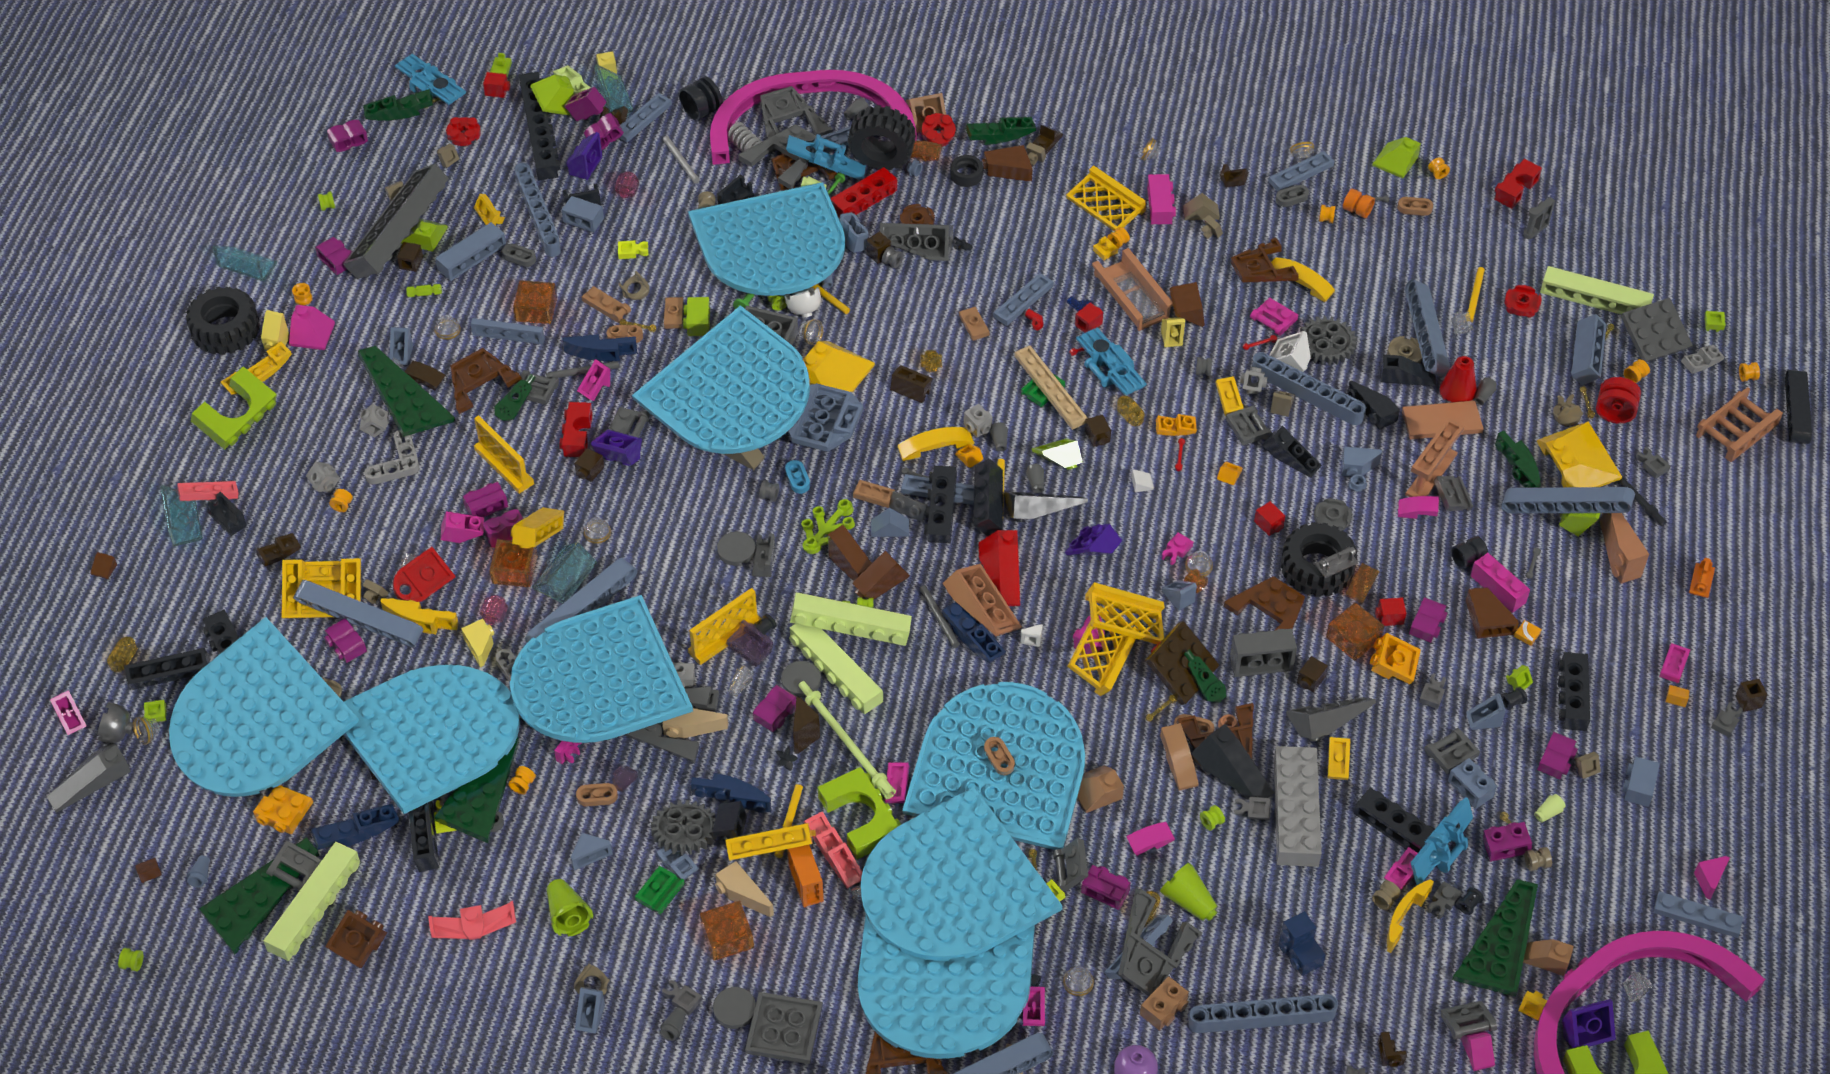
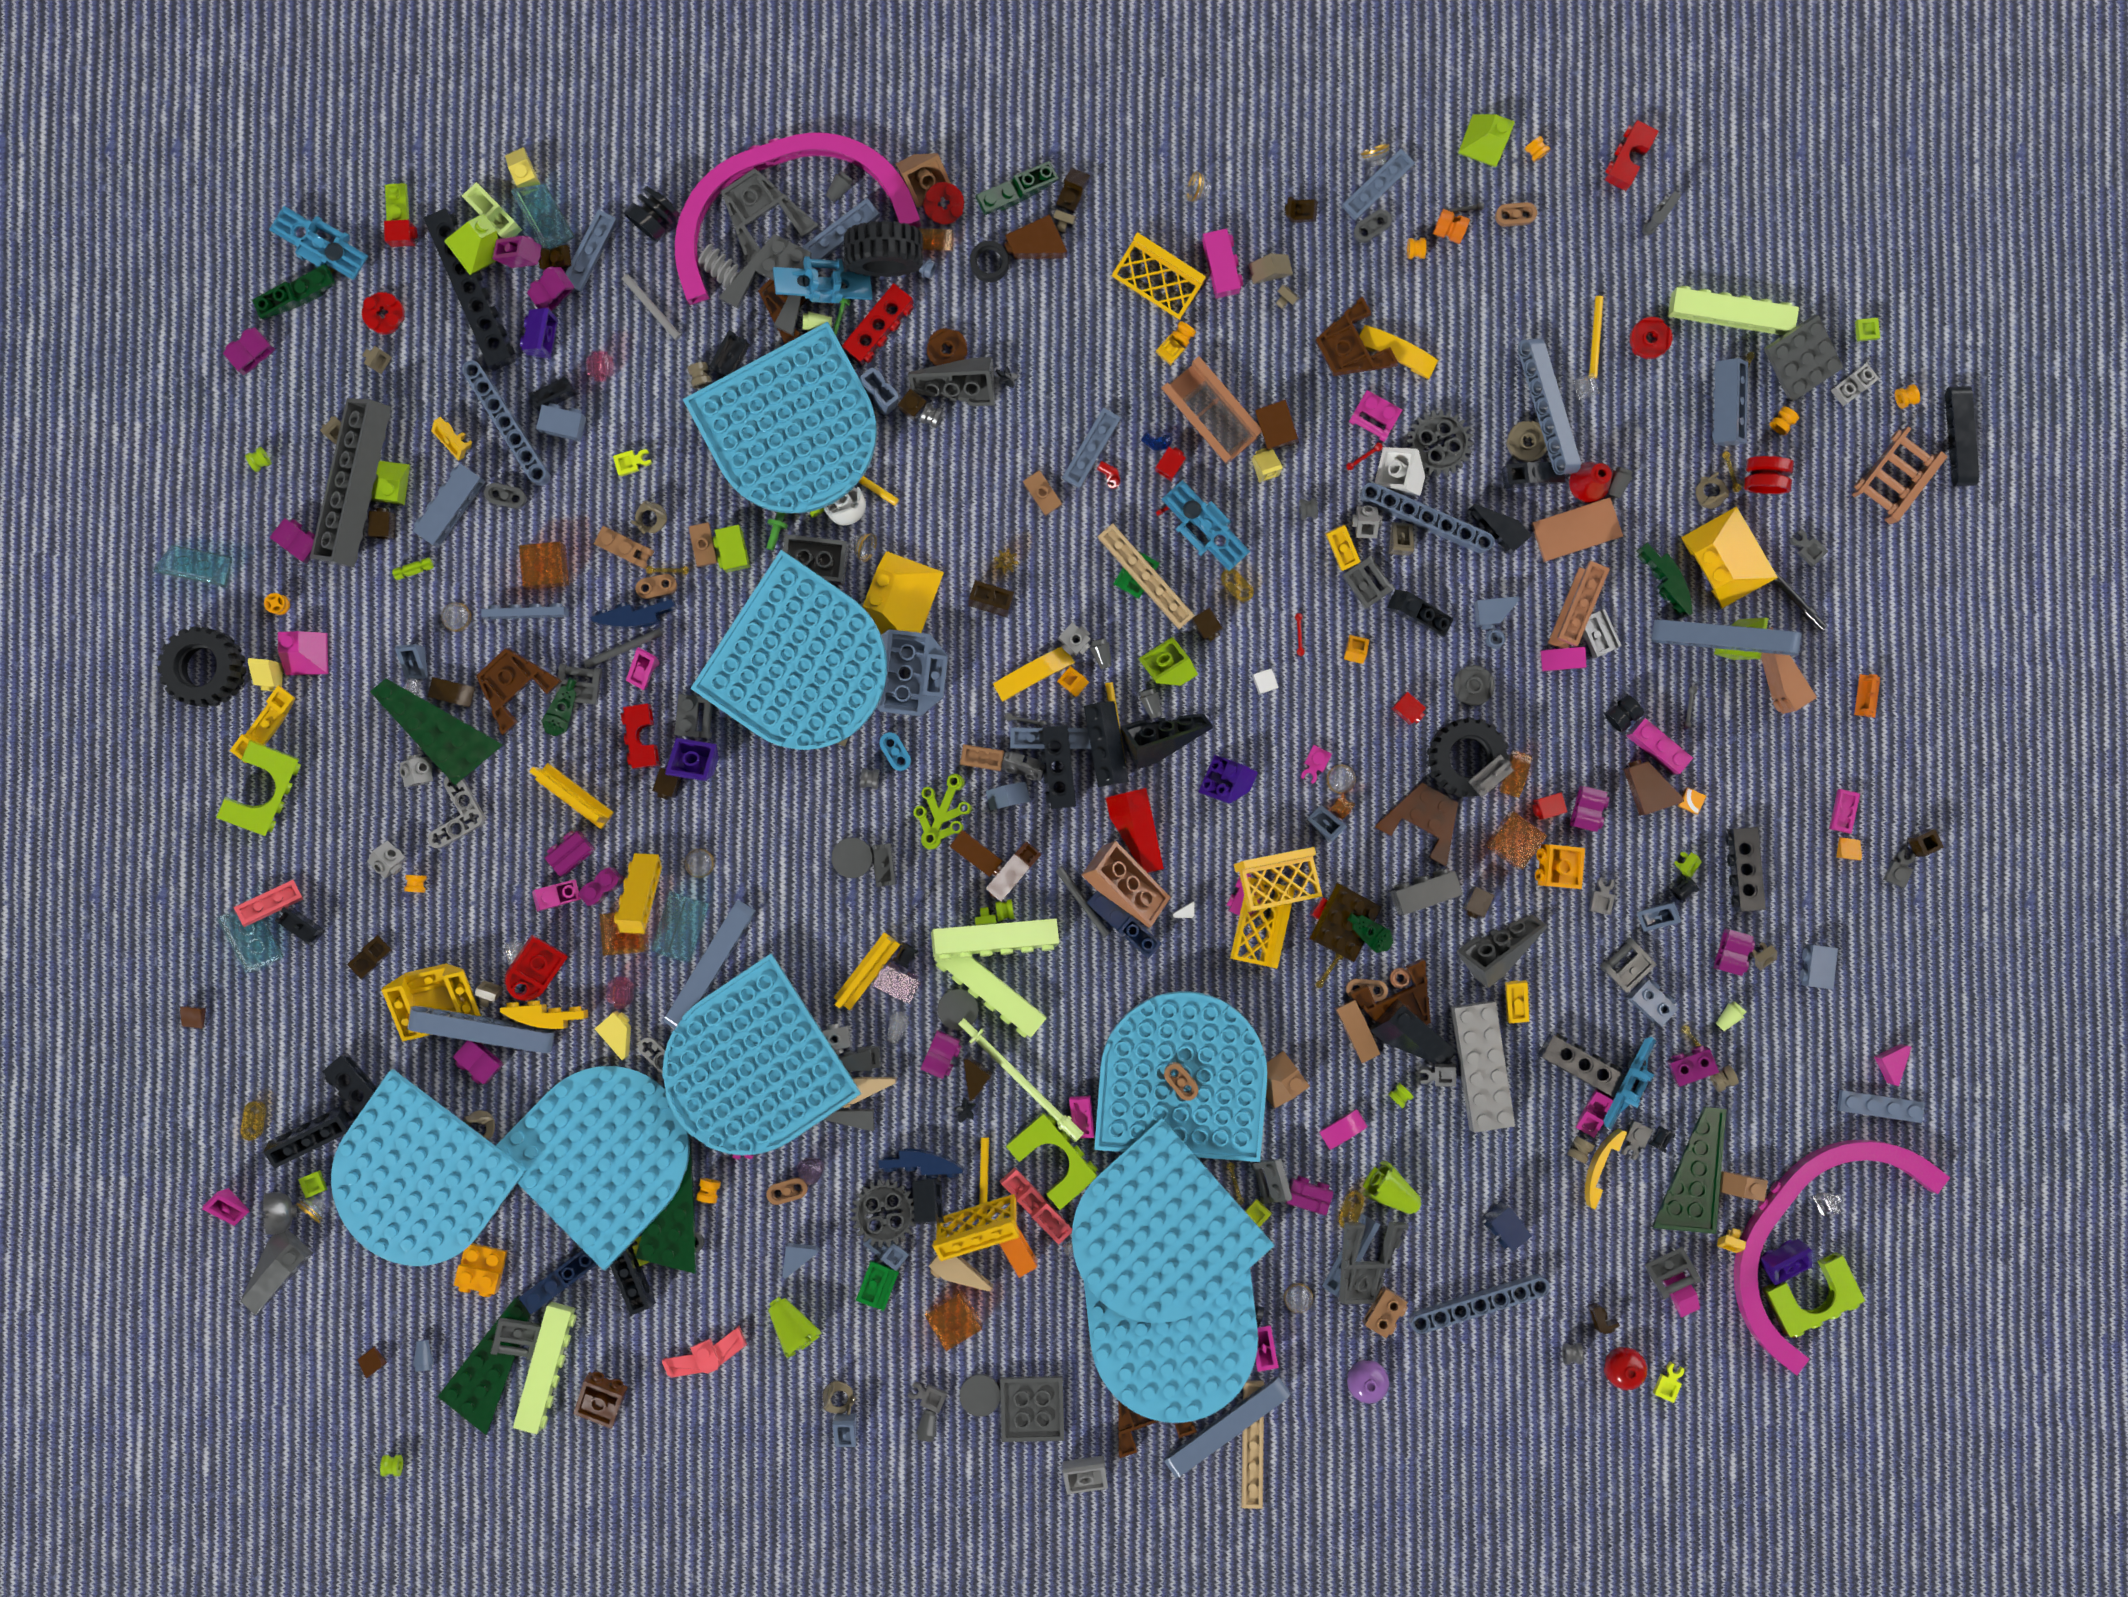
camera: 10 degrees left, 35 degrees up
light orange slope [1156,414,1197,436] -> none

